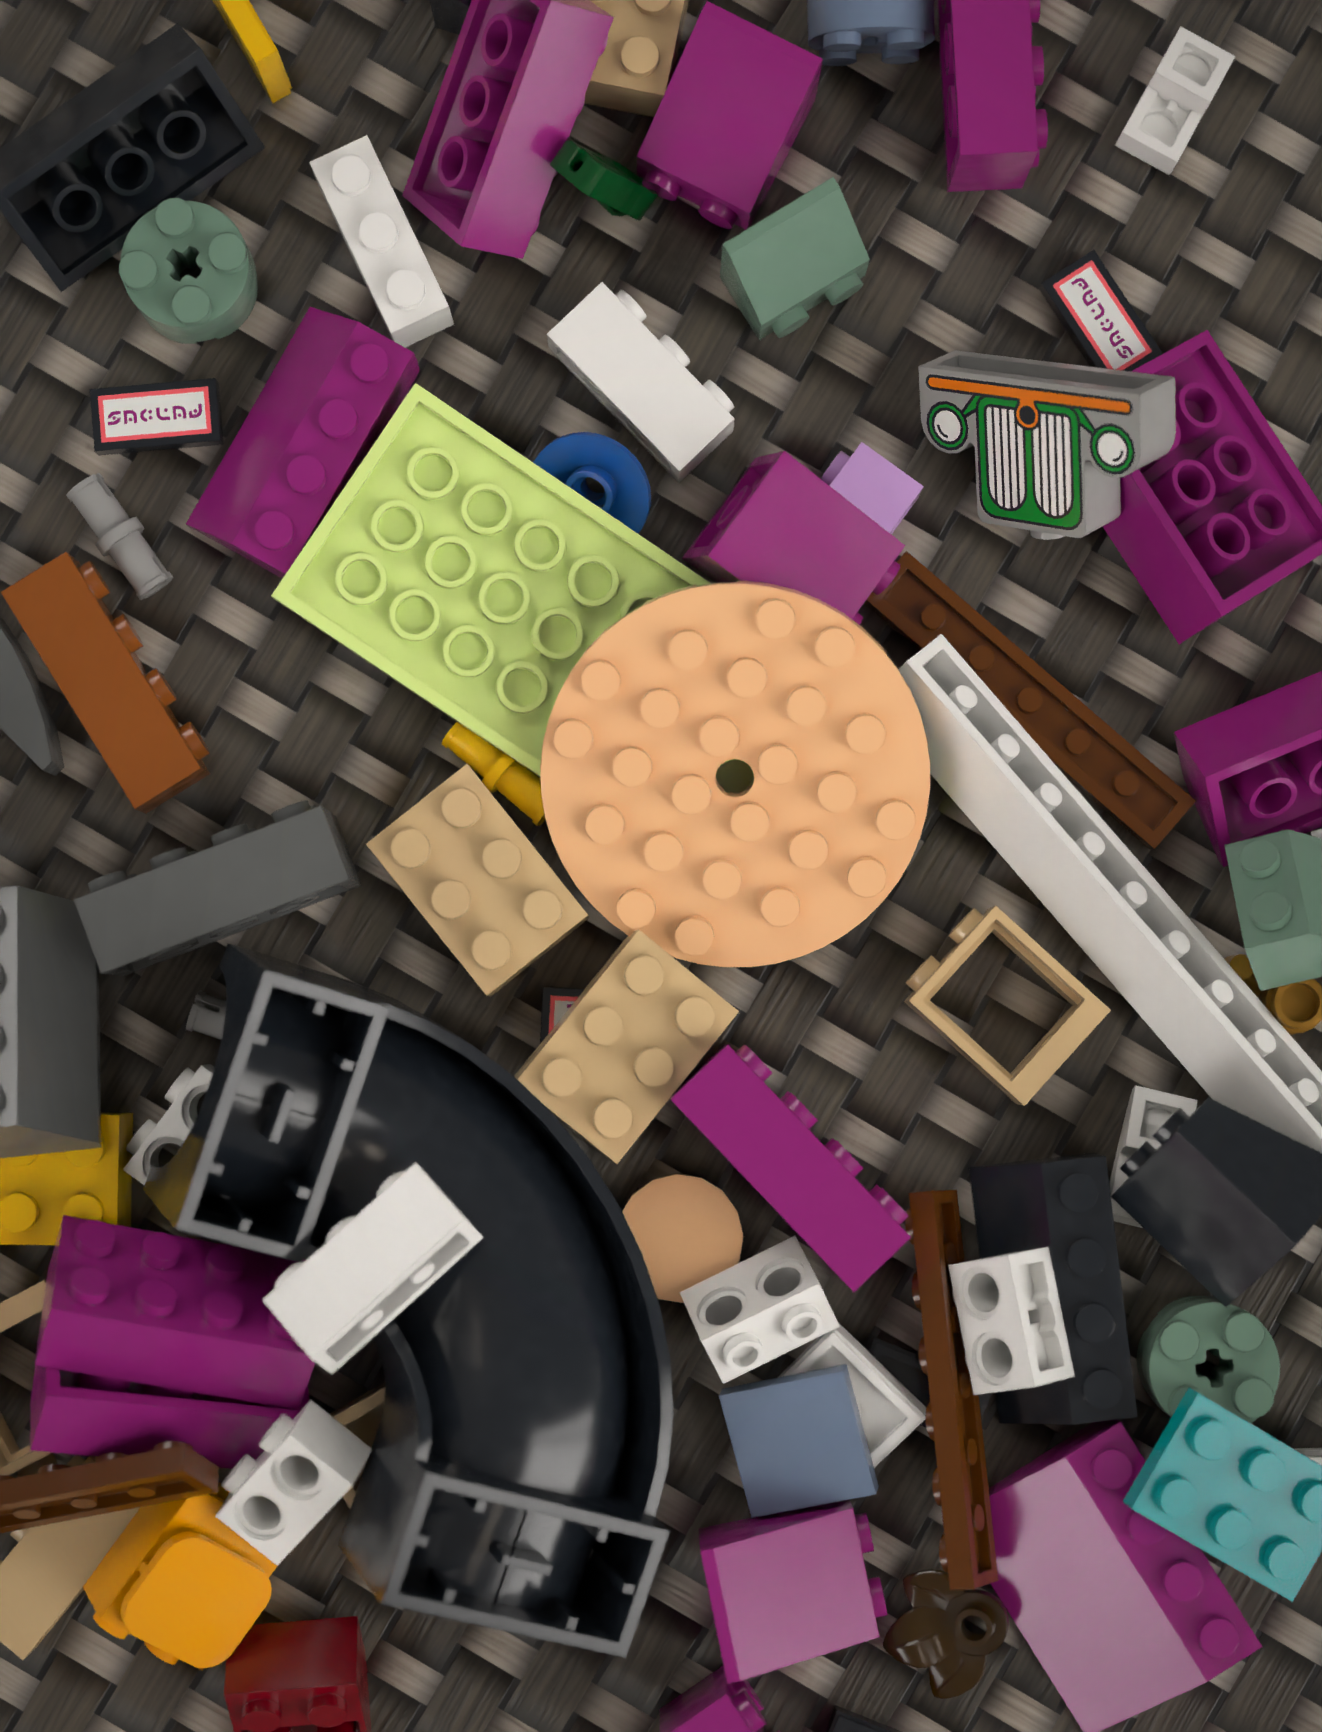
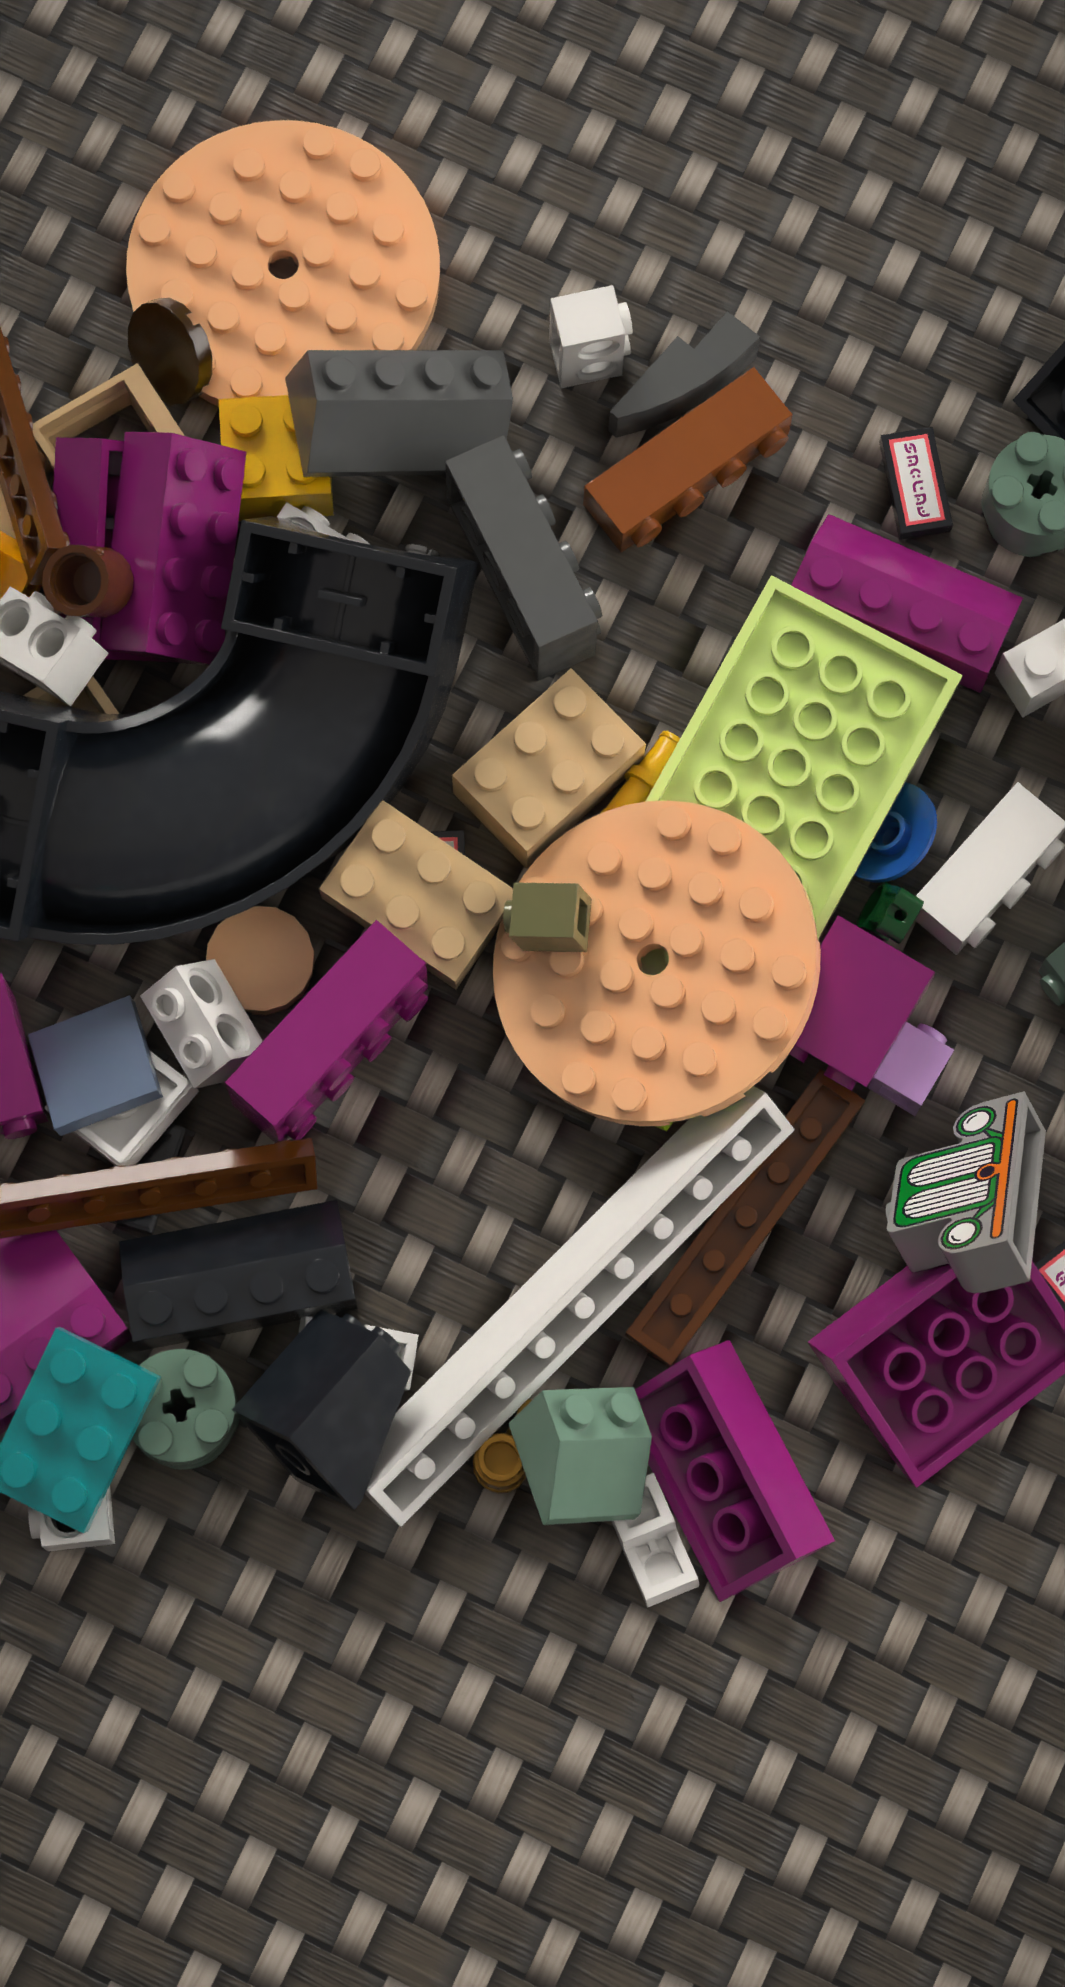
camera: 85 degrees right, 10 degrees down
light grey pin [66,473,173,600] -> none
white brick [263,1162,484,1374] -> none
tan window [904,906,1111,1106] -> none
white brick [948,1246,1075,1395] -> none
none -> reddish brown piece [42,544,134,618]
none -> olive brick [503,883,592,952]
none -> dark green piece [856,882,924,944]

